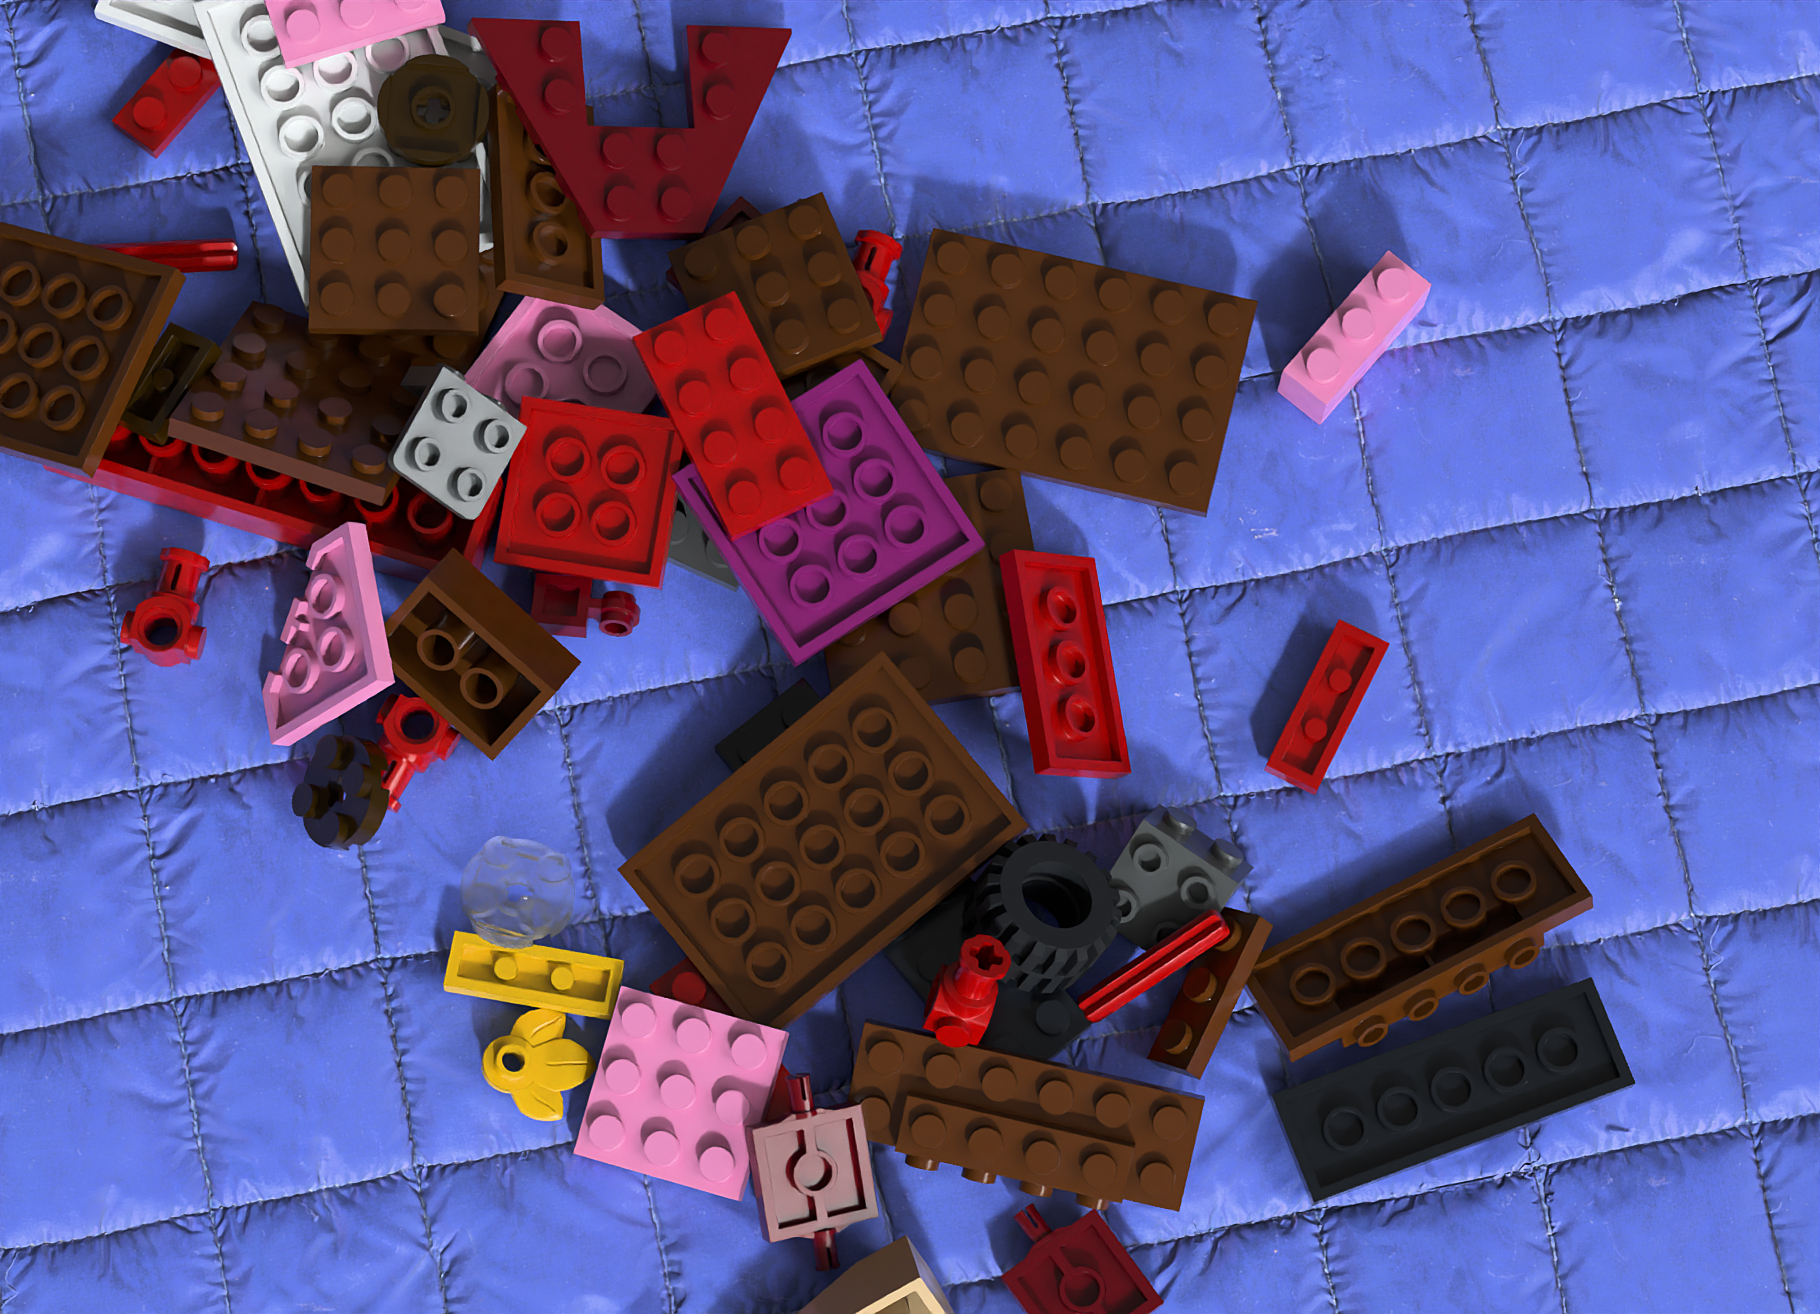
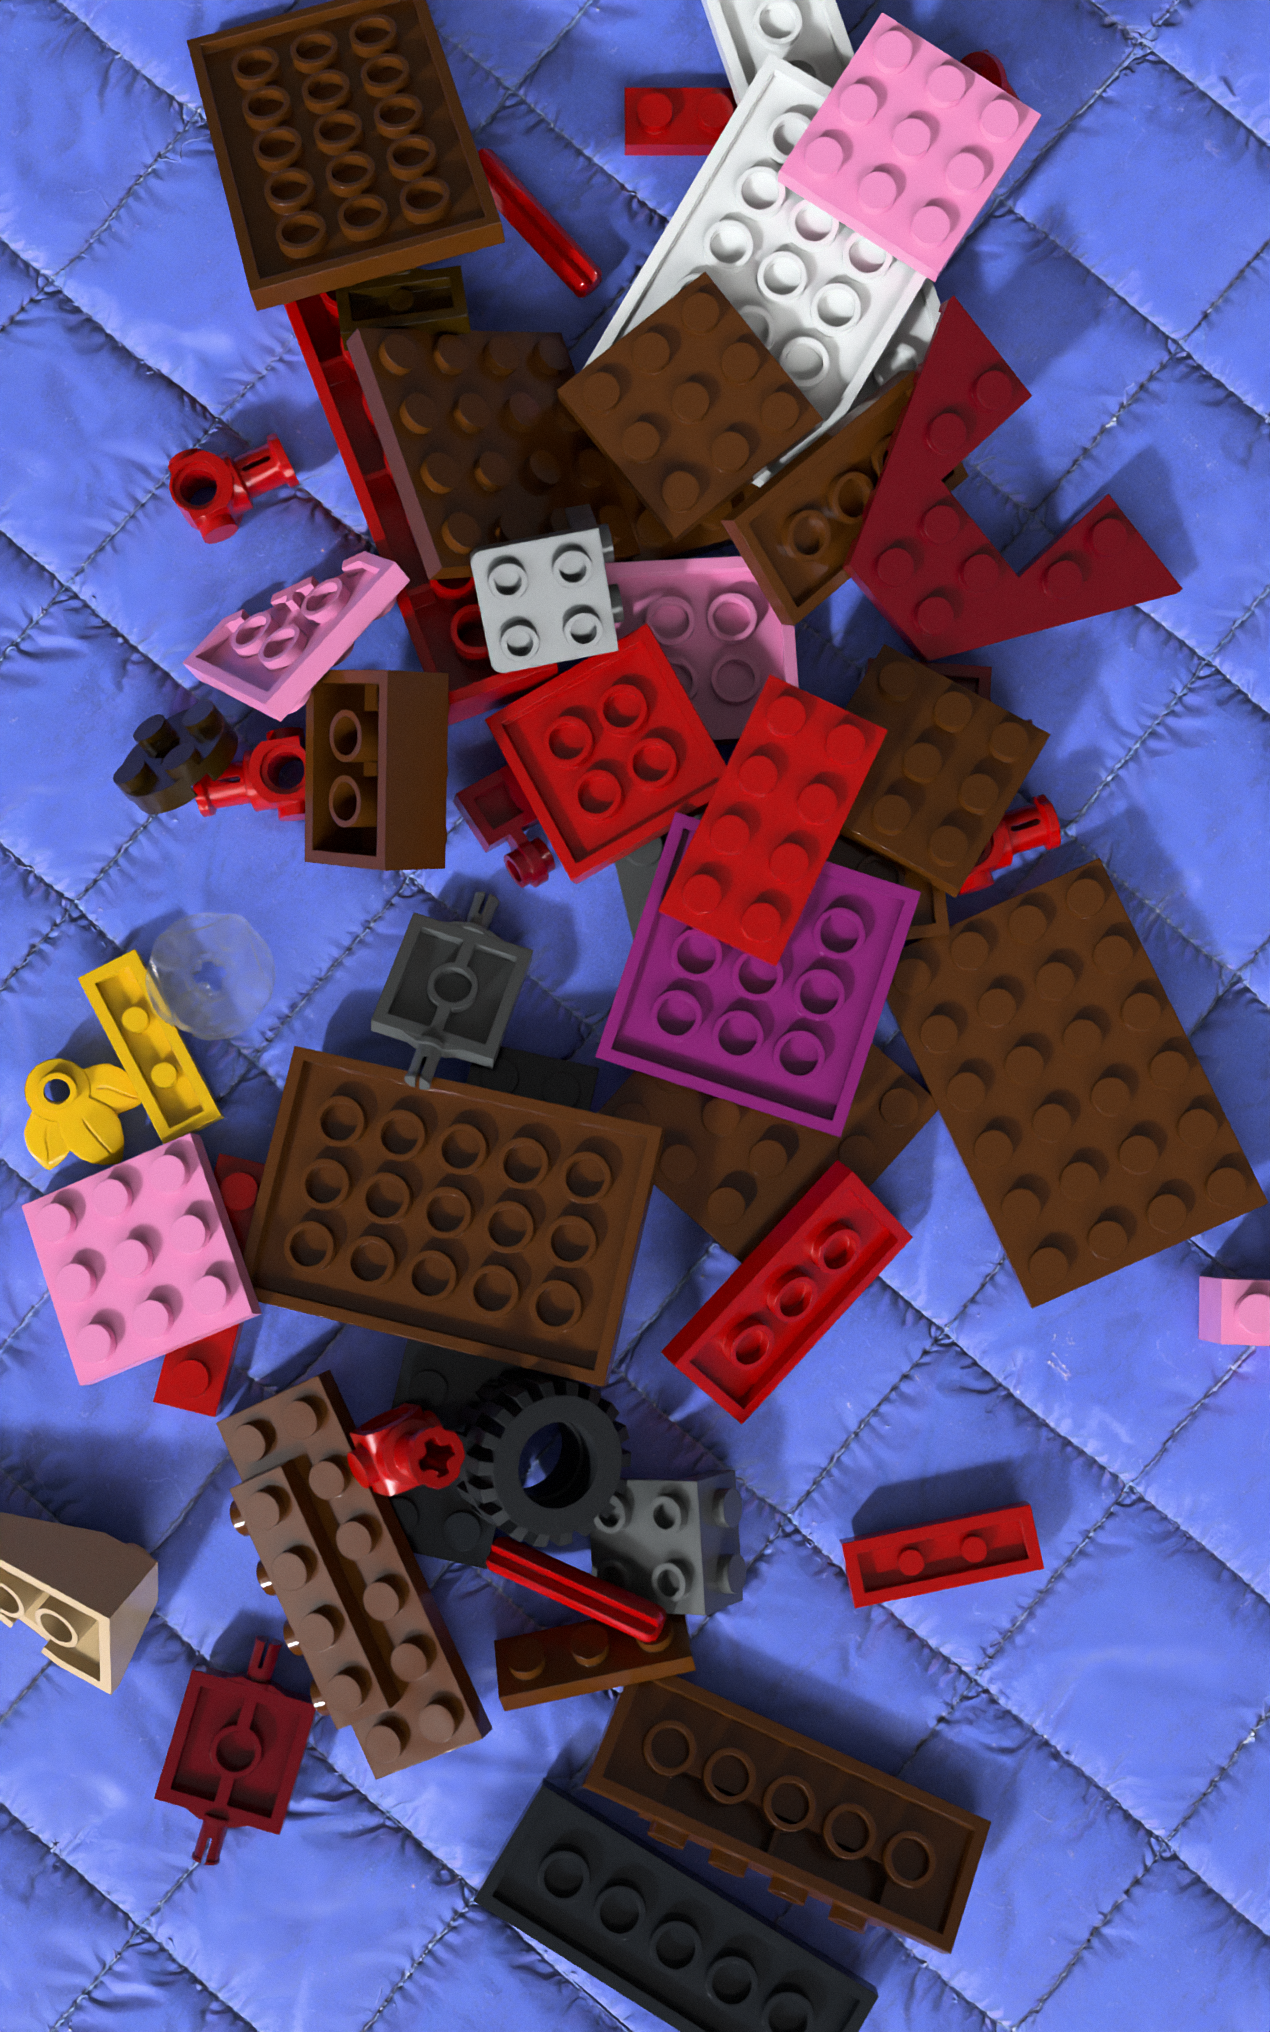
camera: 50 degrees right, 10 degrees up
dark brown plate [377,54,489,168] -> none
plate [744,1073,879,1271] -> none
none -> dark grey plate [371,892,533,1090]

